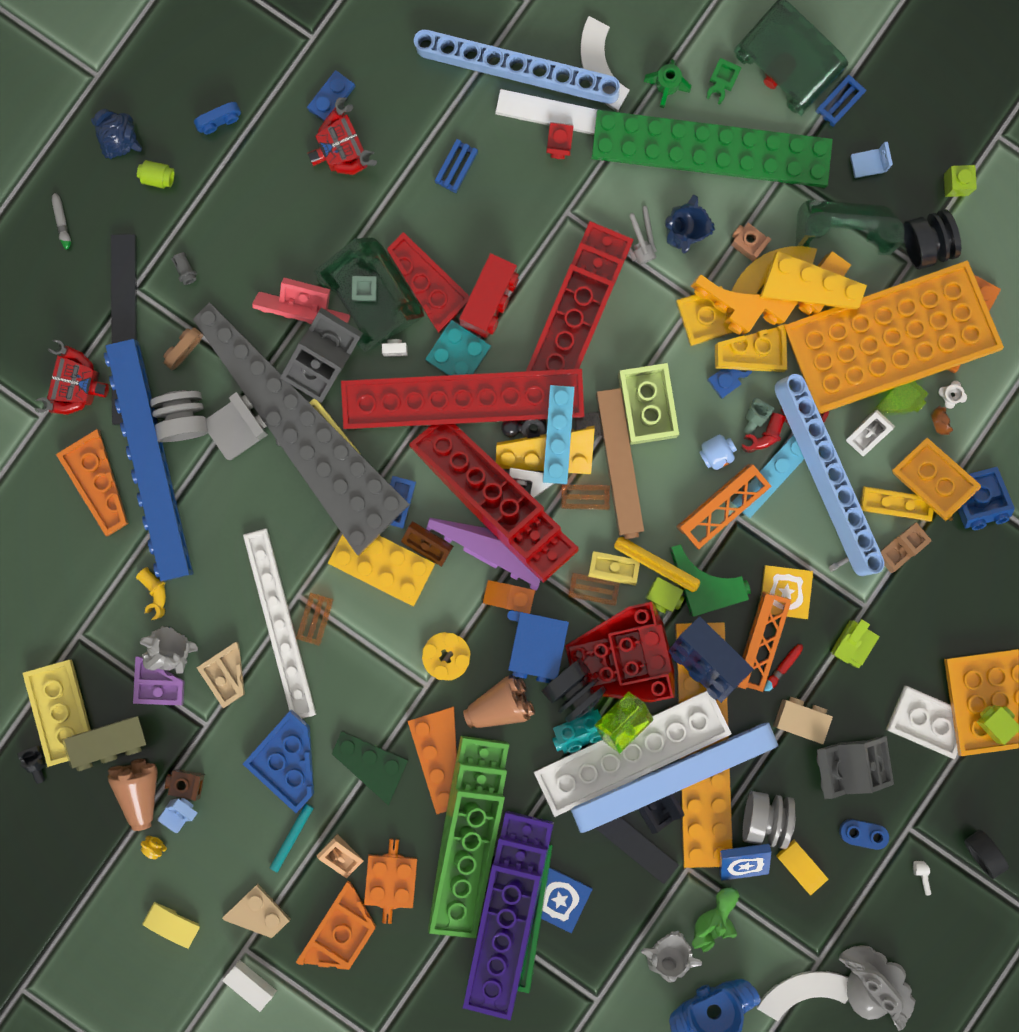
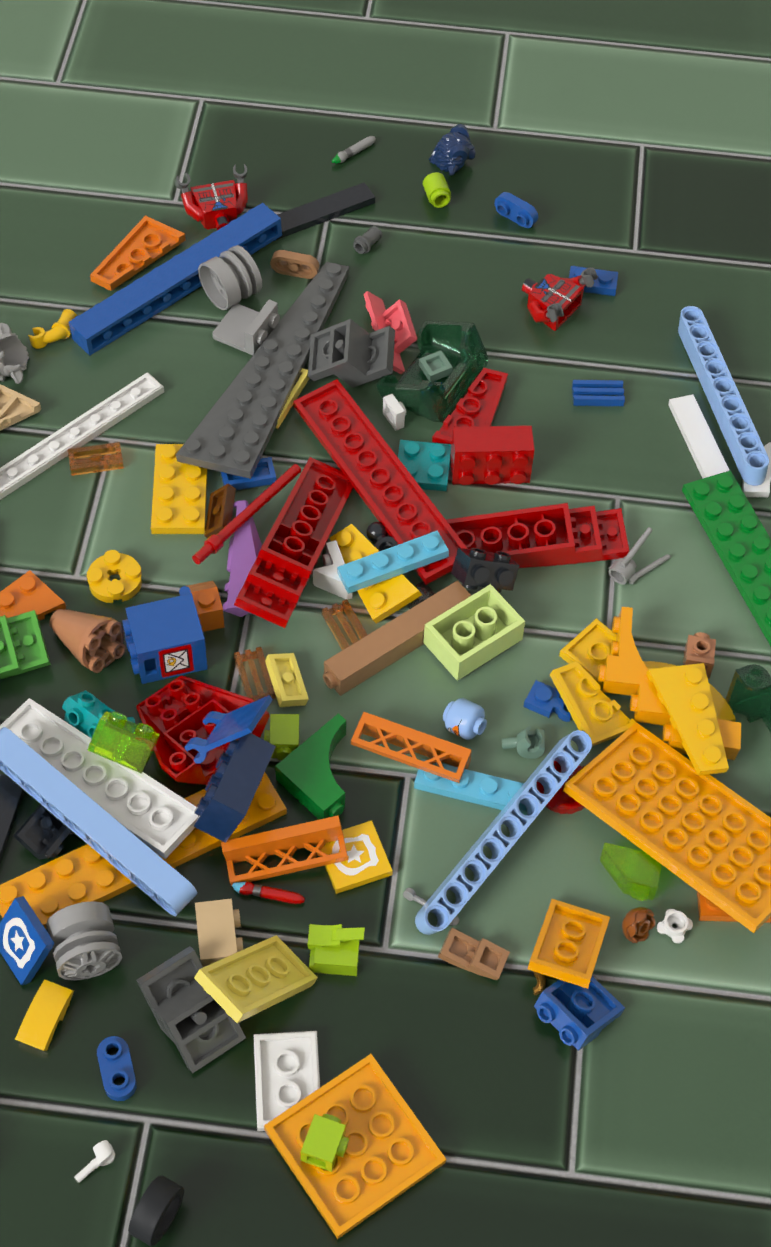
camera: 60 degrees right, 30 degrees down
black wheel [542,658,607,723] -> none
red bracket [546,122,574,159] -> none
yellow axle [614,537,701,592] -> none
dark blue hair [665,195,715,254] -> none
red piece [741,413,786,453] -> none
white slope [846,410,895,457] -> none
yellow tile [860,486,933,522] -> none
none -> blue flag [184,695,273,764]
none -> red bar [192,464,301,565]
none -> light yellow plate [194,935,318,1023]
none -> black brick [451,548,520,593]

